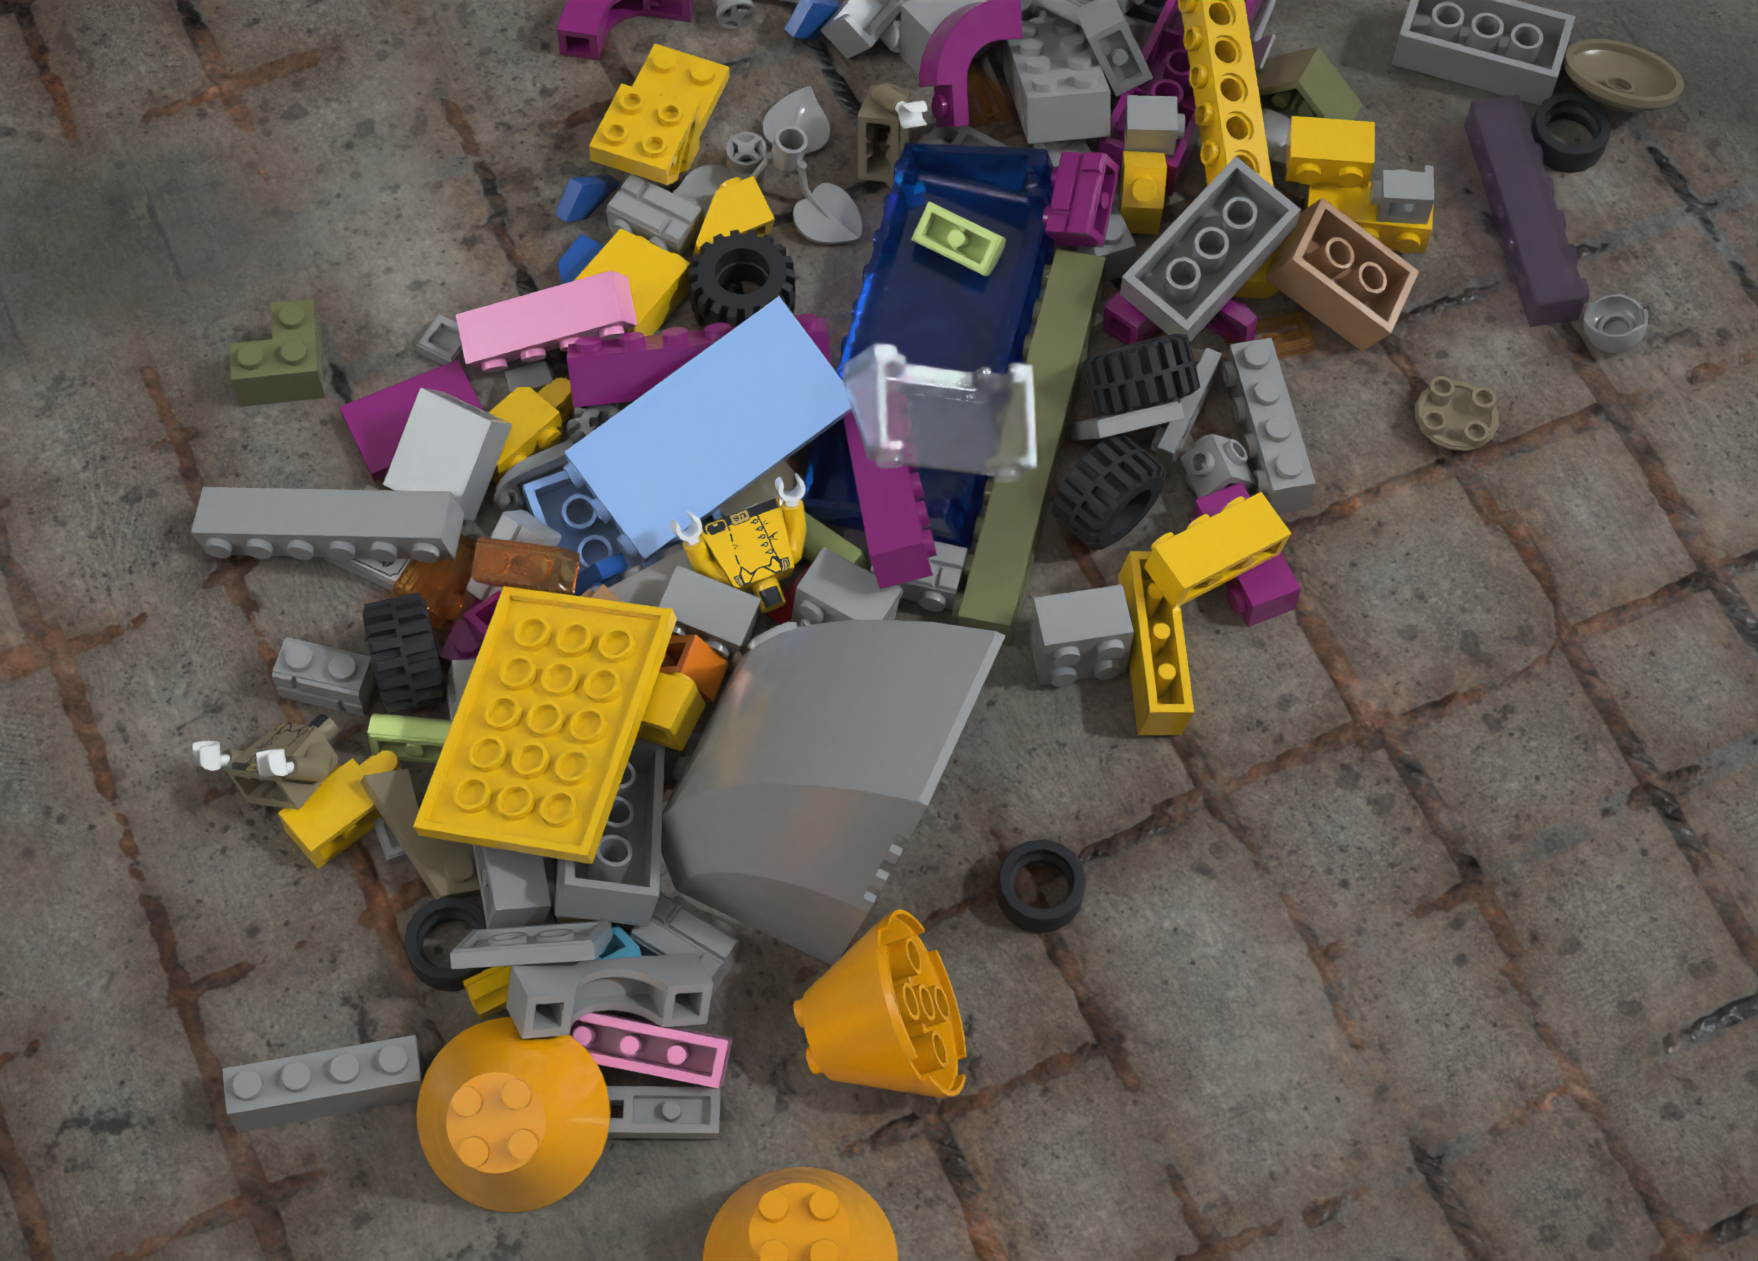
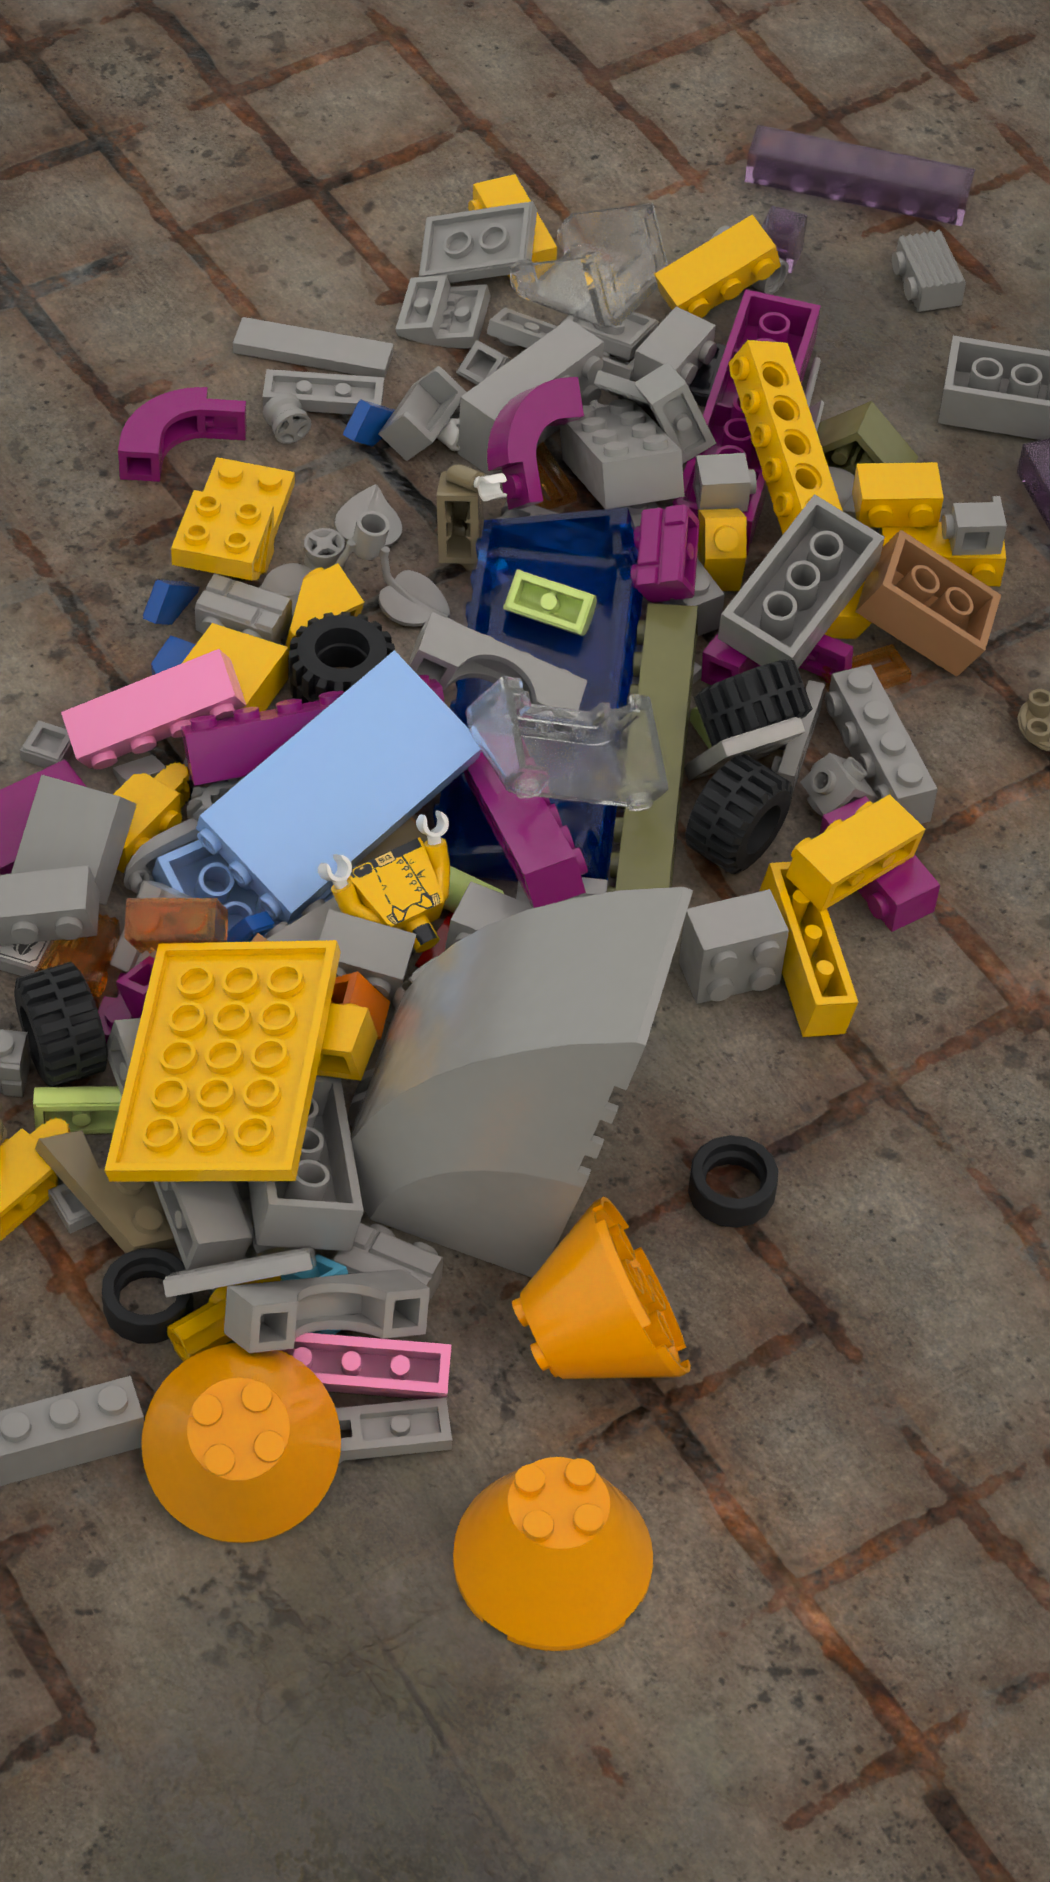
camera: 10 degrees left, 10 degrees down
none -> light grey arch [408,612,587,741]

